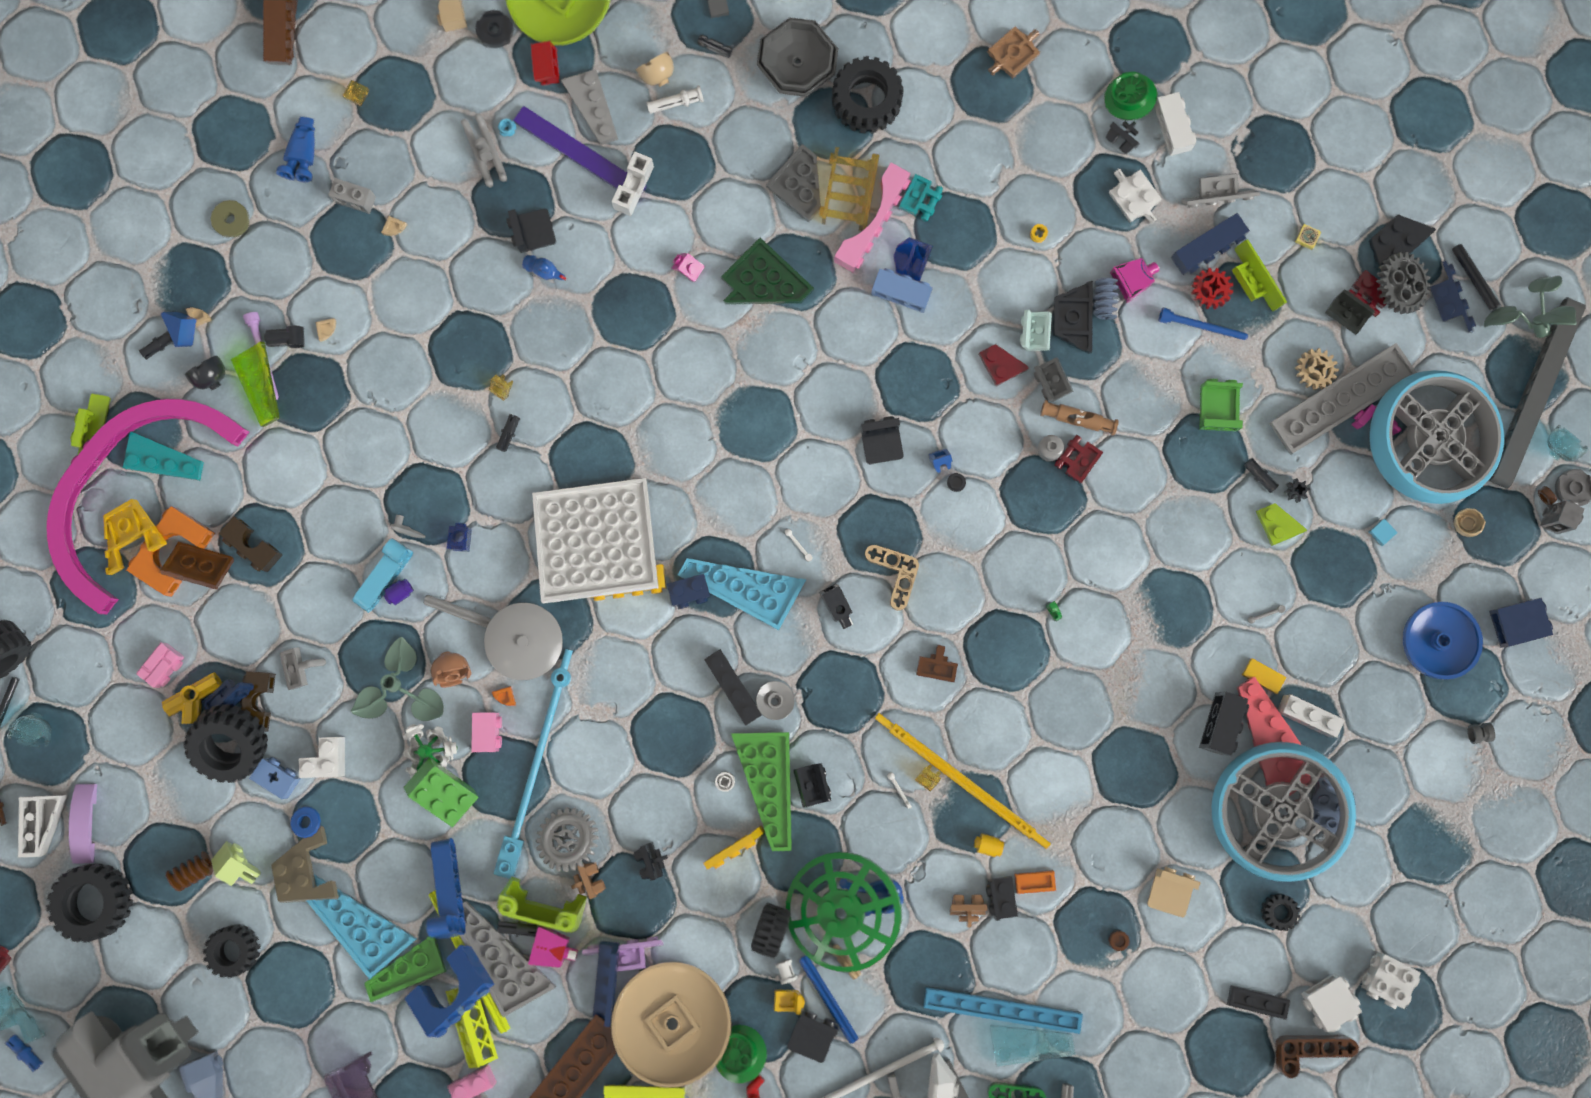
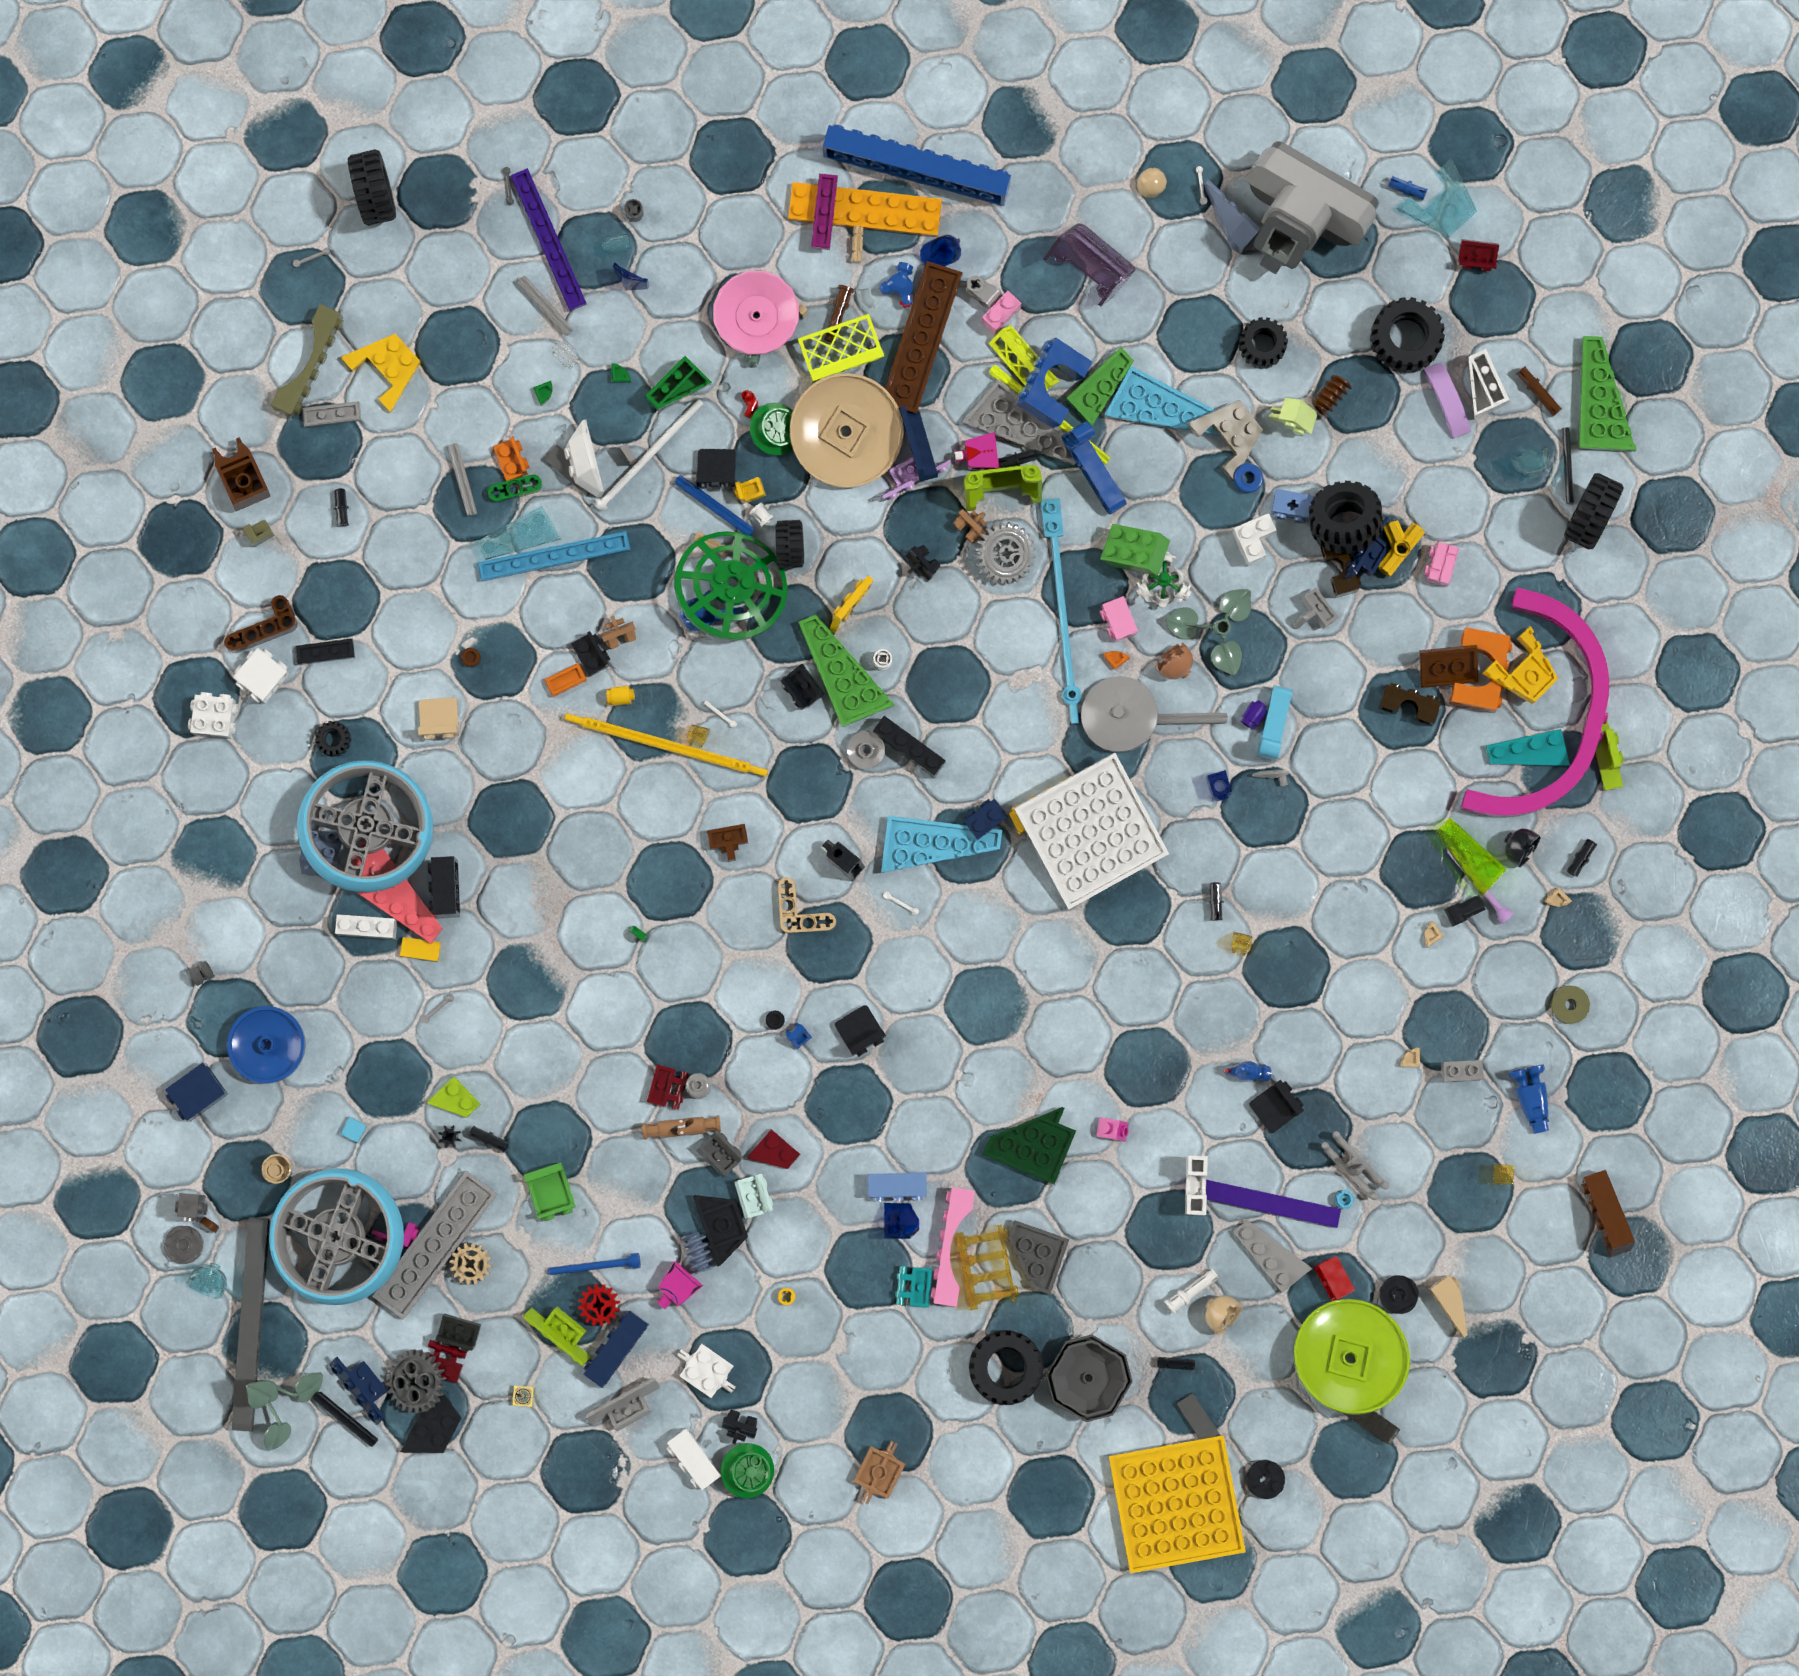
camera: 160 degrees right, 0 degrees up
blue slope [161,312,196,347] -> none

